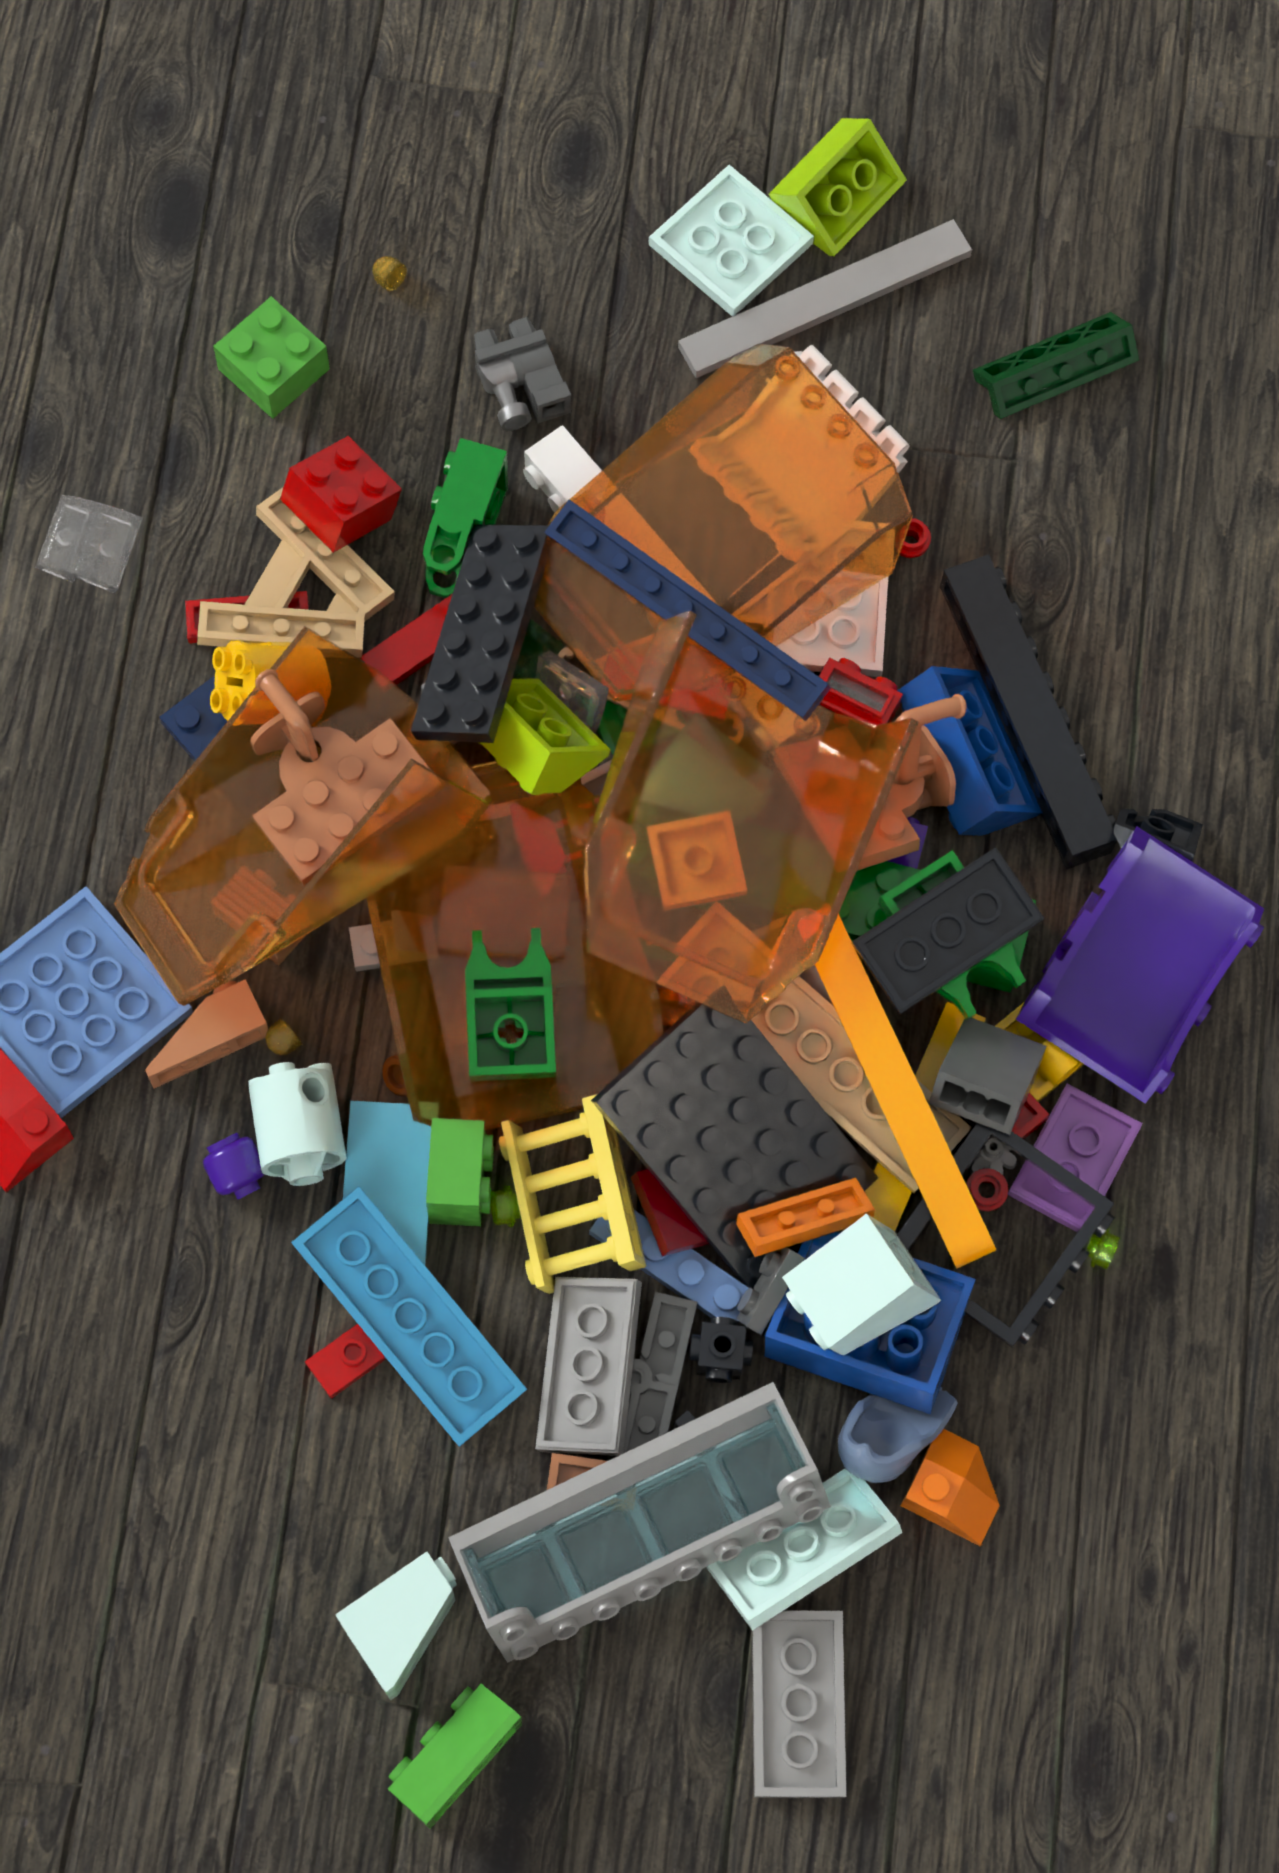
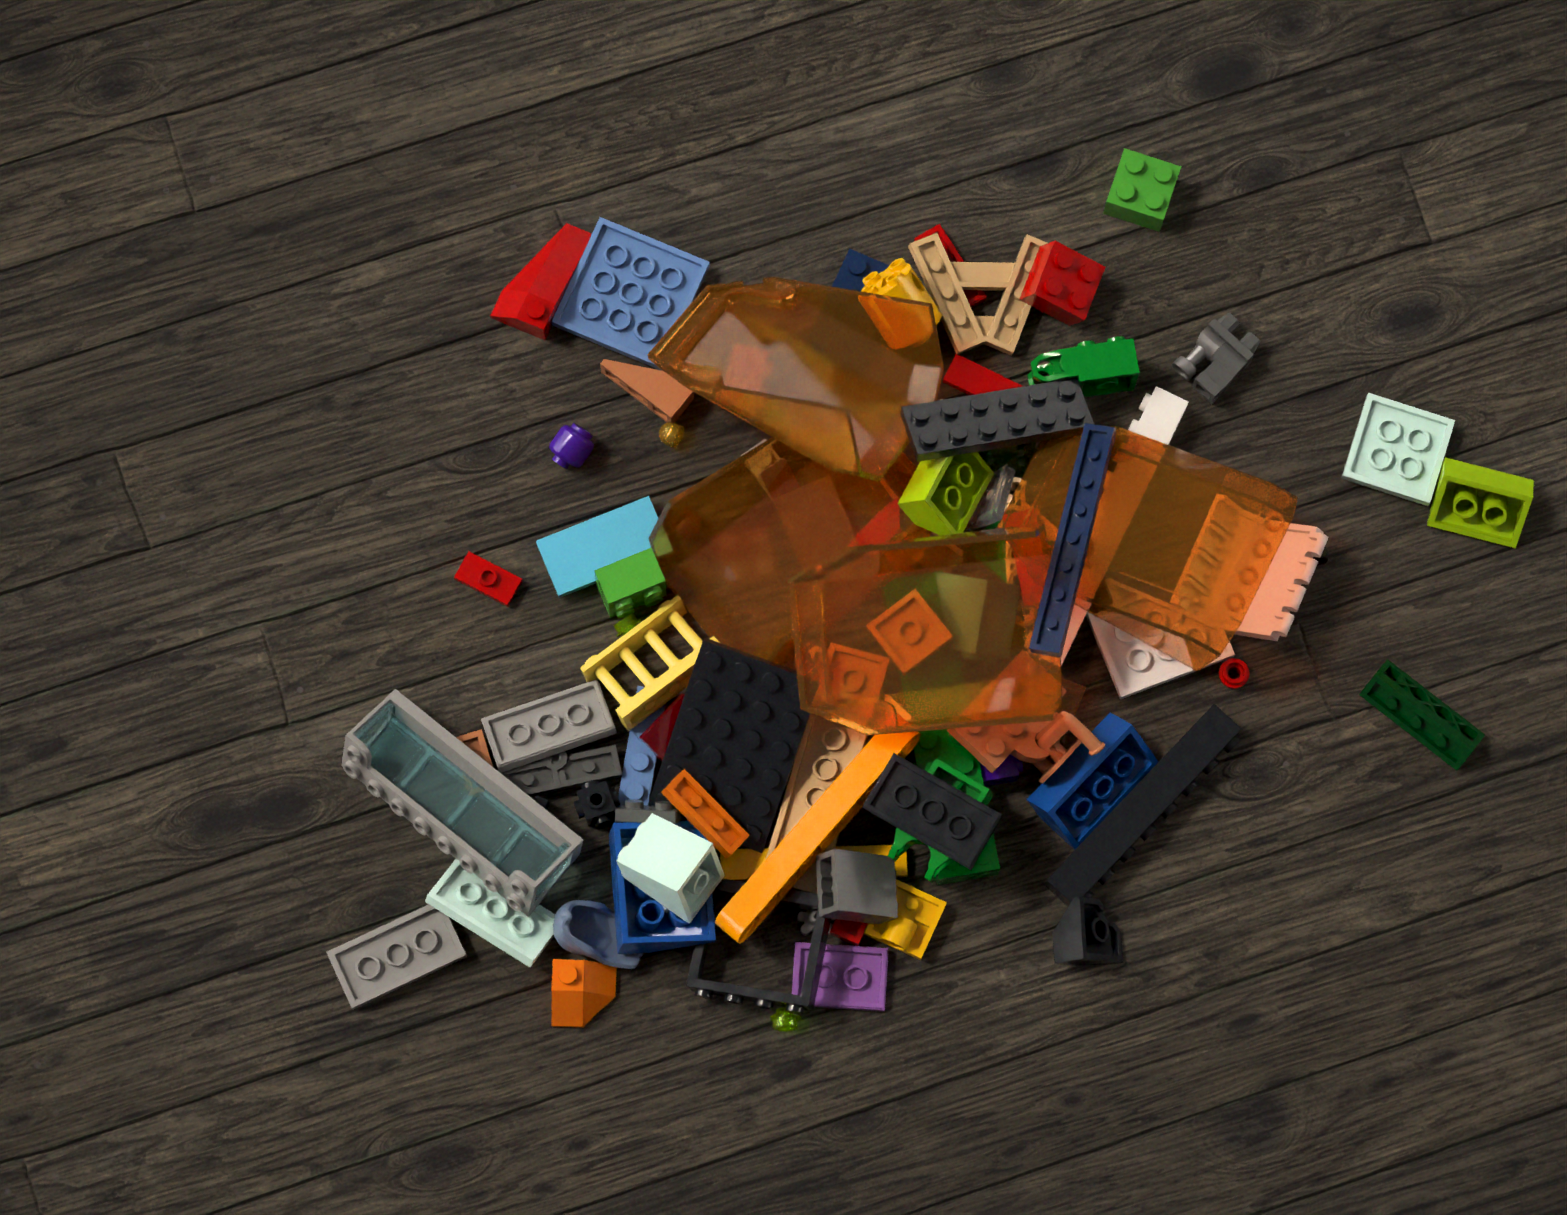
camera: 65 degrees right, 5 degrees up
clear slope [35,494,143,593] -> none
light aqua cylinder [248,1062,347,1186] -> none
nougat plate [250,669,441,886] -> none
dark azure plate [291,1186,528,1447] -> none
light aqua slope [335,1552,457,1700] -> none
clear yellow hinge [372,256,407,291] -> none
bright green slope [388,1684,522,1829] -> none
green brick [465,928,556,1081] -> none
light grey tile [678,219,972,378] -> none
red window [819,657,903,747] -> none
red plate [966,1168,1008,1212] -> none
dark purple panel [1016,826,1264,1104] -> none

